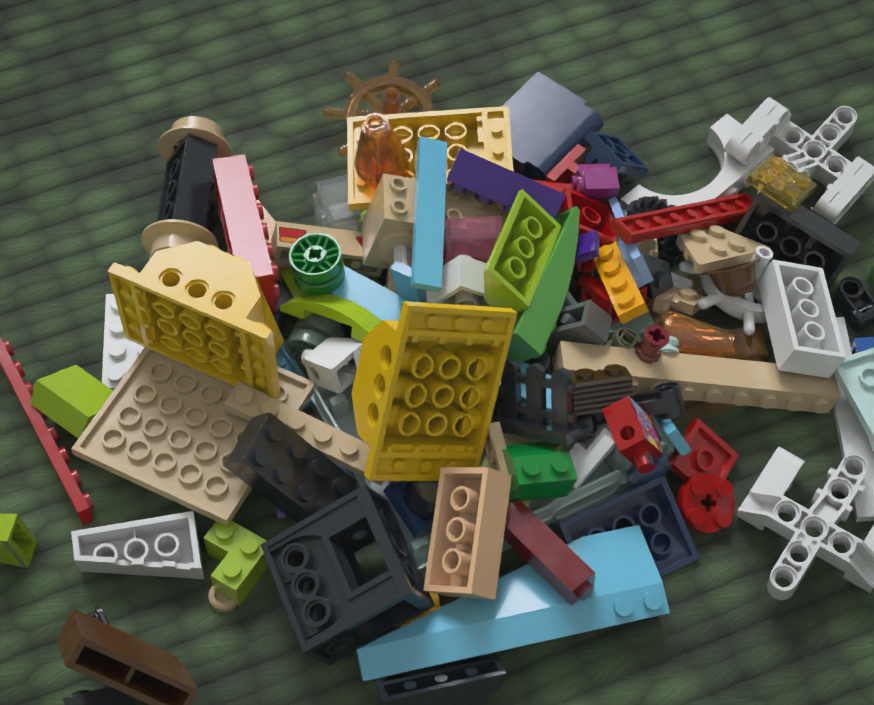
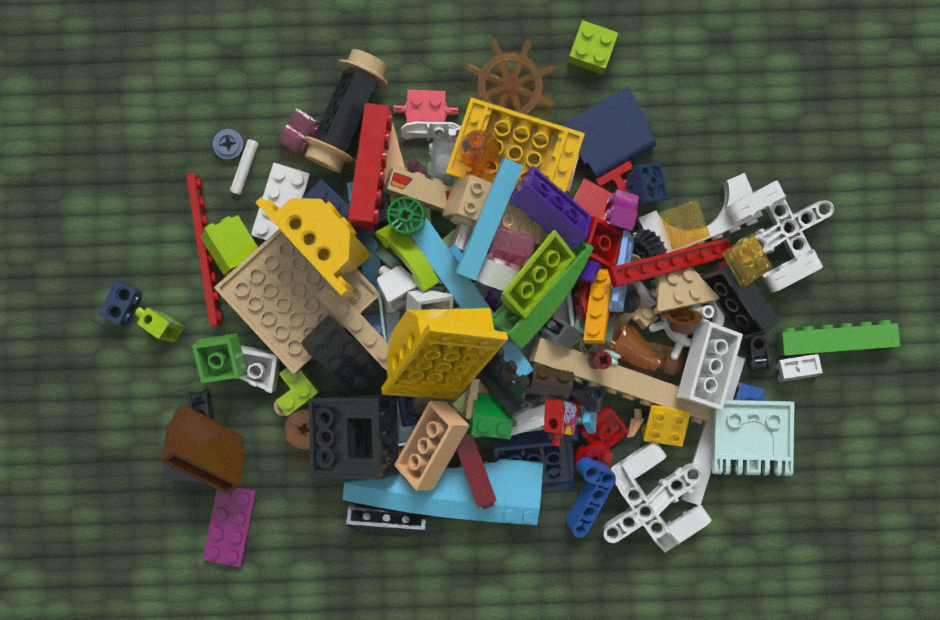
camera: 20 degrees right, 30 degrees up
none -> bright green brick [192,333,247,383]
none -> sand blue gear [213,129,244,160]
none -> white axle [230,139,258,195]
none -> clear pink brick [277,108,320,154]
none -> clear orange brick [284,409,310,449]
none -> coral plate [394,90,458,123]
none -> white piece [401,121,461,144]
none -> blue beam [566,457,616,538]
none -> lime brick [567,20,618,75]
none -> light nougat bar [627,409,645,437]
none -> yellow bracket [641,405,690,447]
none -> clear yellow plate [660,199,710,249]

